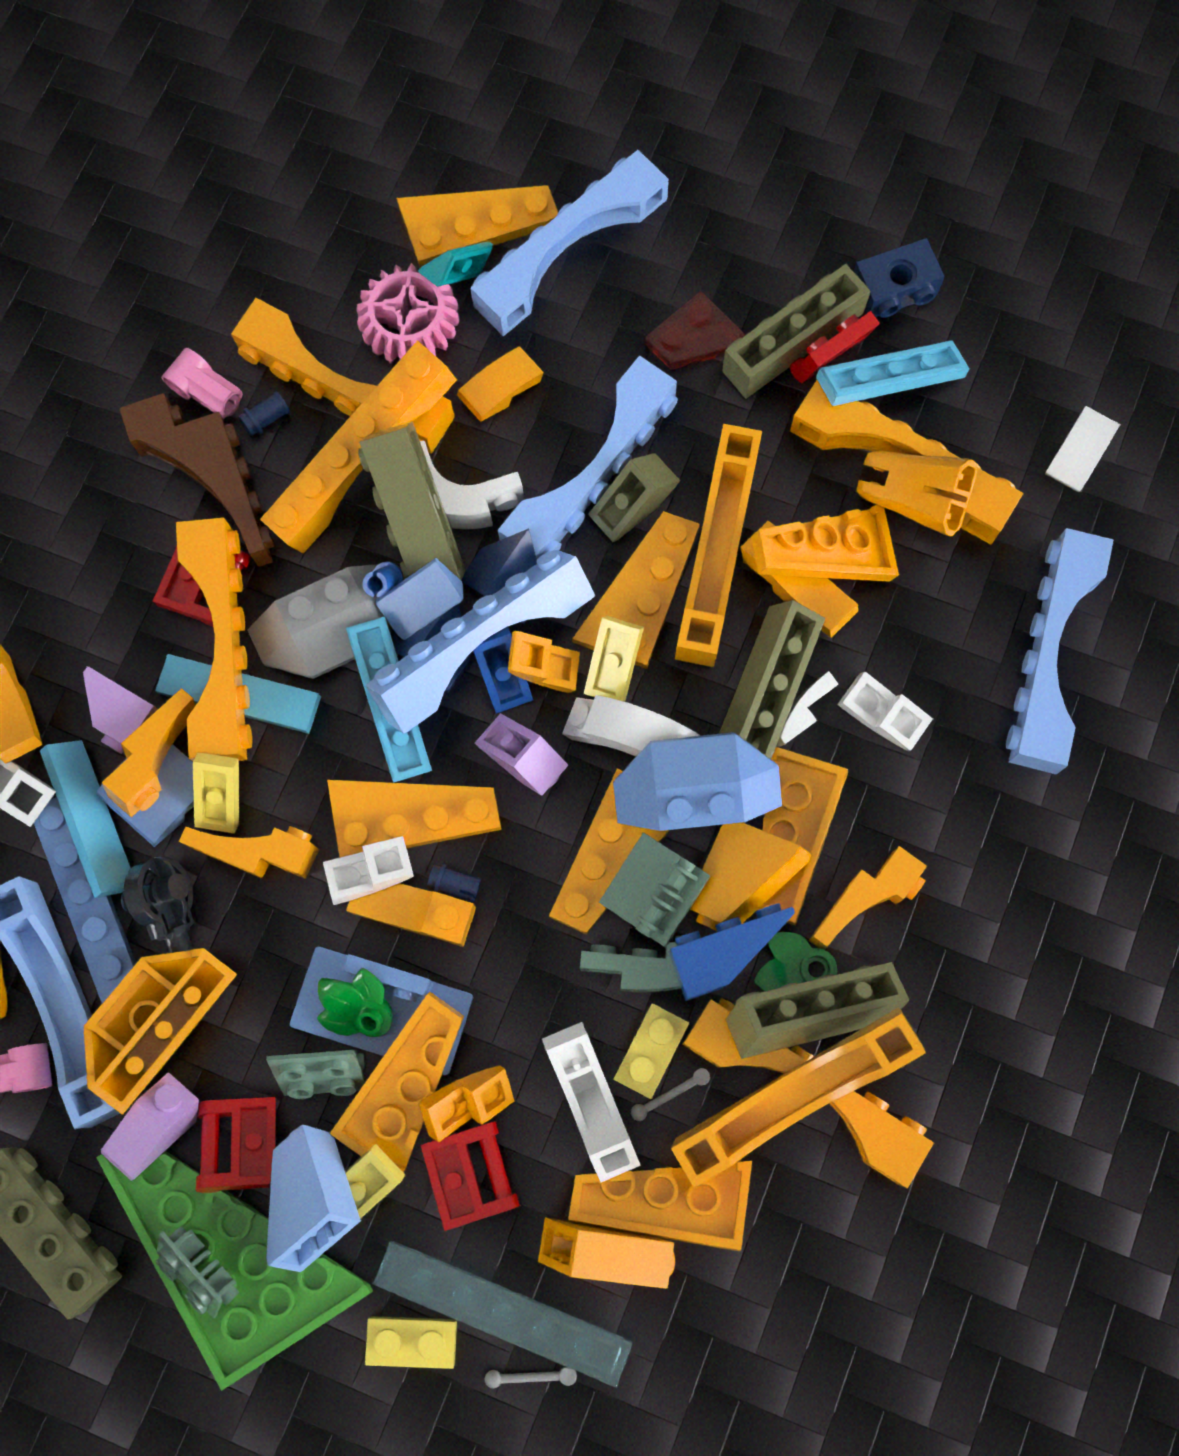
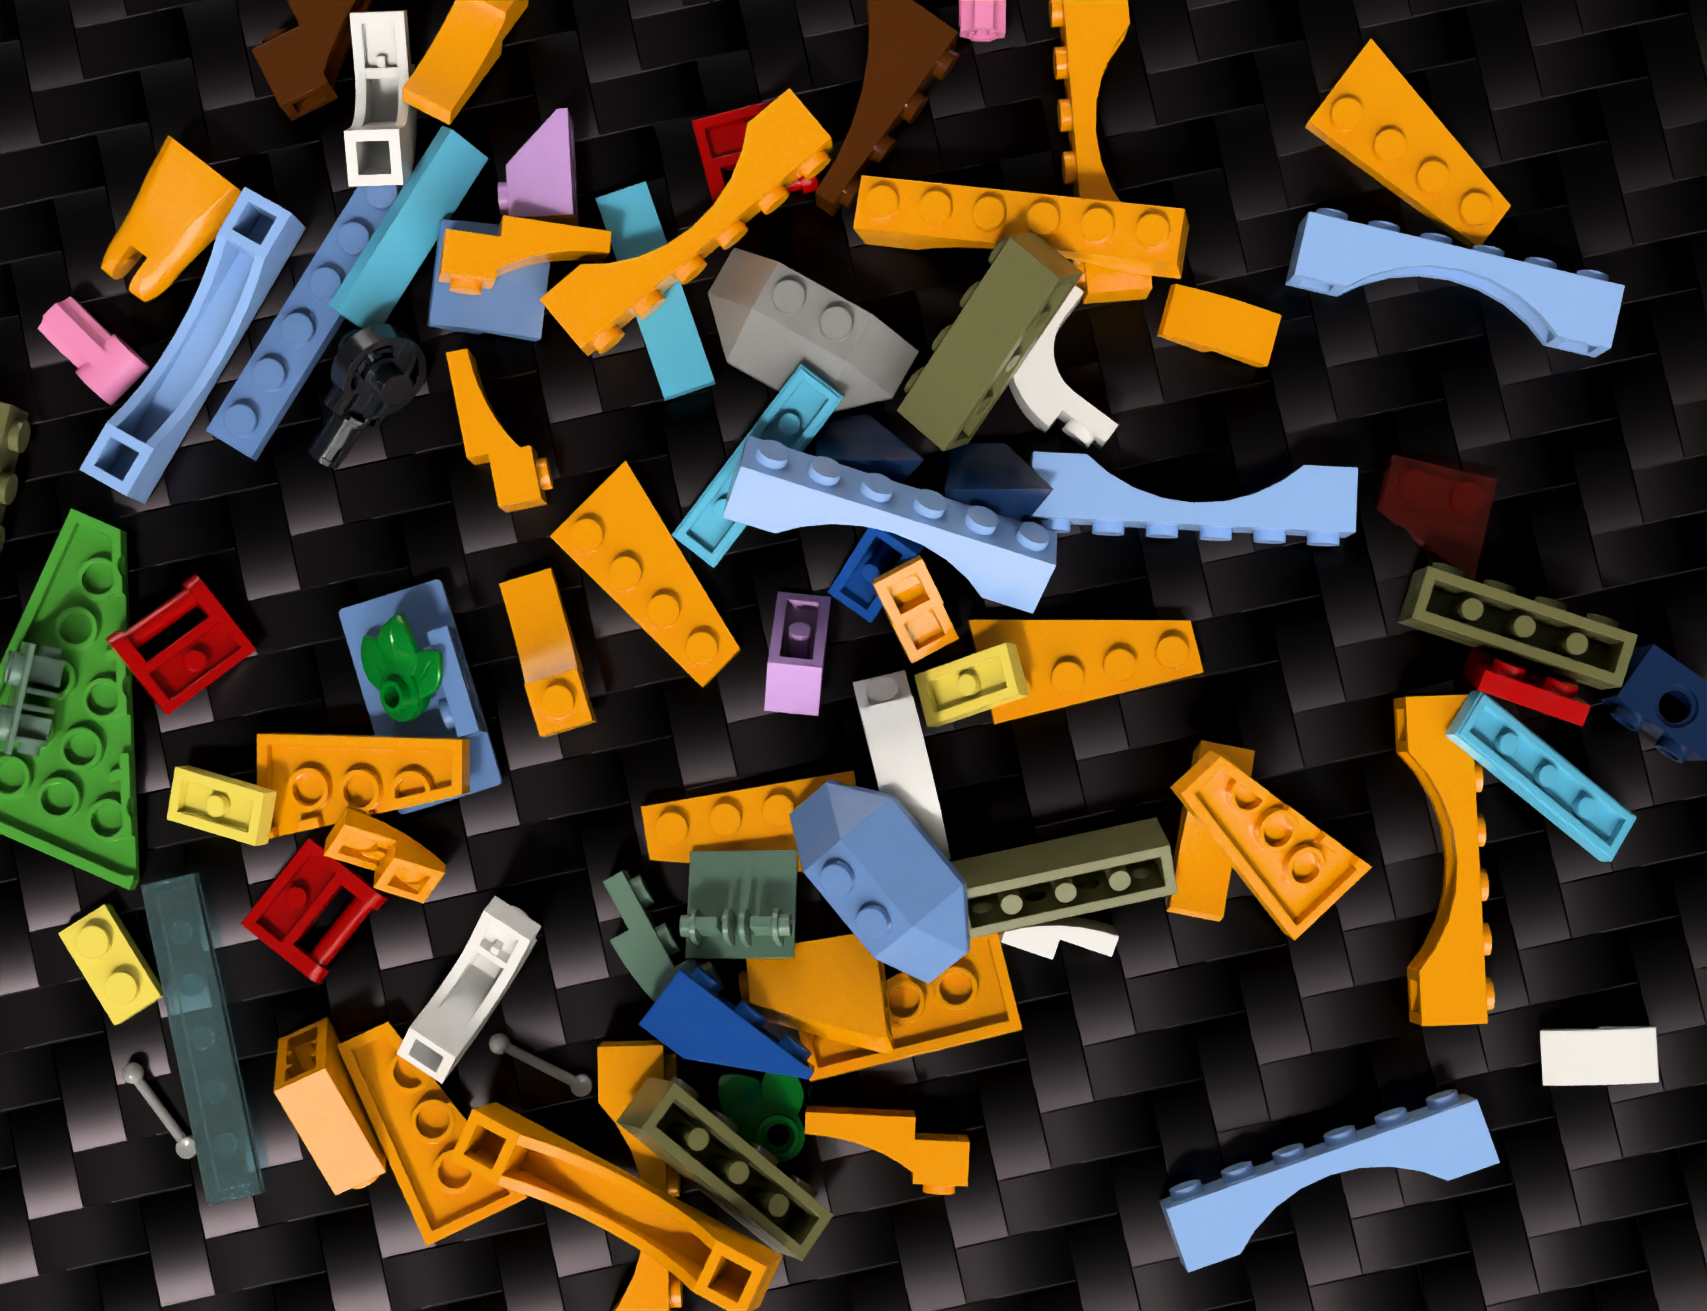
camera: 50 degrees right, 10 degrees up
light orange wedge [83,948,237,1115] -> none
lavender slope [101,1072,199,1181] -> none
light yellow plate [193,752,239,833] -> none
dark blue pin [238,391,290,436] -> none
sand green hinge [266,1049,366,1099] -> none
light blue slope [266,1124,361,1272] -> none
white slope [323,836,413,905] -> none
bright pink gear [357,263,459,363] -> none
blue pin [363,561,404,597] -> none
medium blue slope [376,558,463,640] -> none
teal slope [418,241,493,287] -> none
dark blue pin [427,863,482,903] -> none
olive slope [588,453,680,542] -> none
light yellow plate [613,1003,689,1099] -> none
light orange arch [675,424,762,667] -> none
white slope [837,672,933,751] -> none
light orange piece [856,451,977,536] -> none

